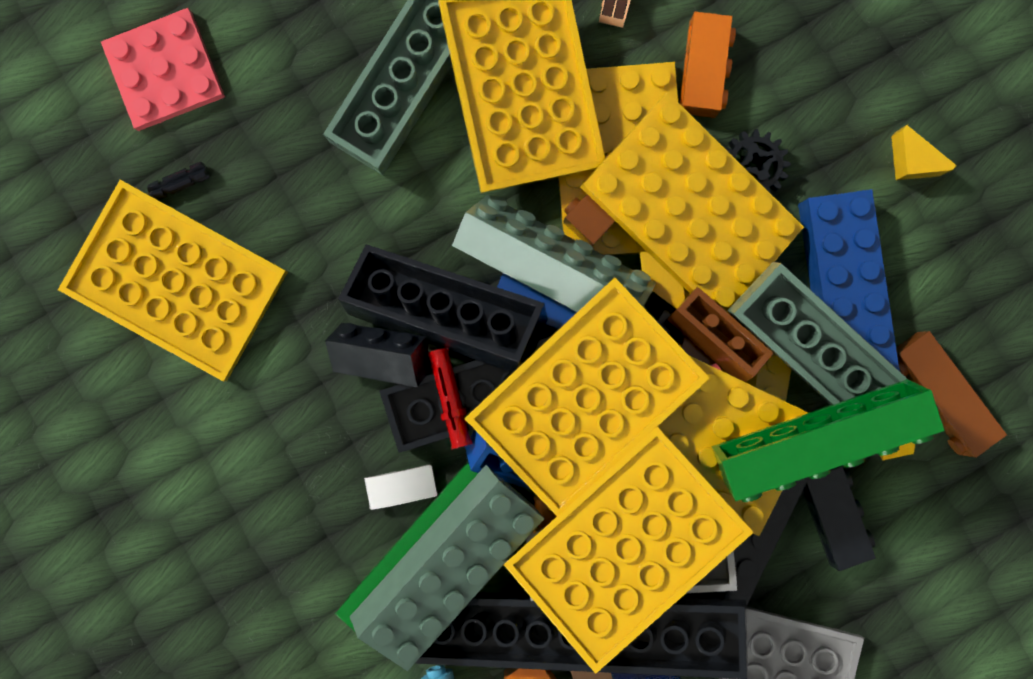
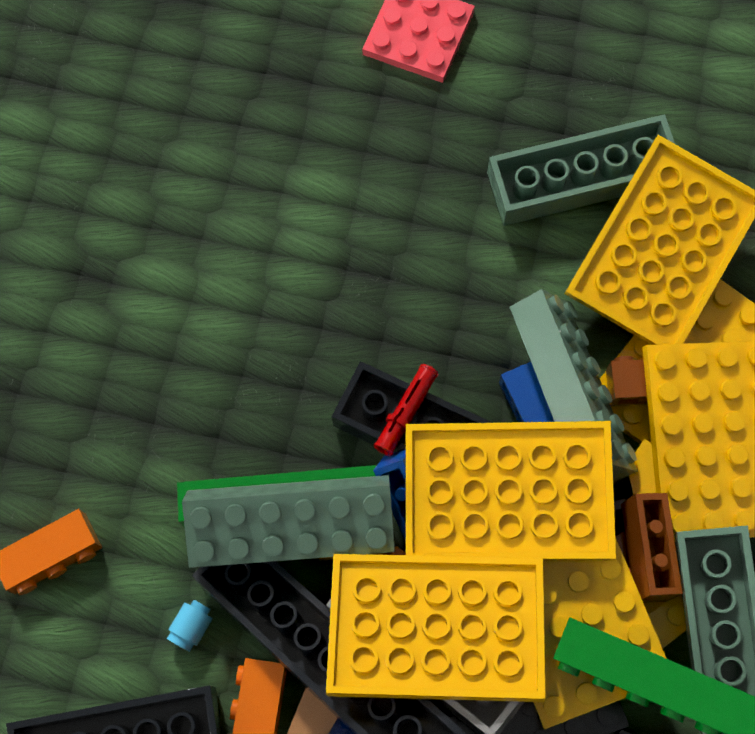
camera: 45 degrees right, 15 degrees down
yellow plate [58,180,288,382] -> none
black axle [147,162,210,200] -> none
black brick [325,323,432,387] -> none
black brick [338,244,548,373] -> none
white slope [364,465,437,510] -> none

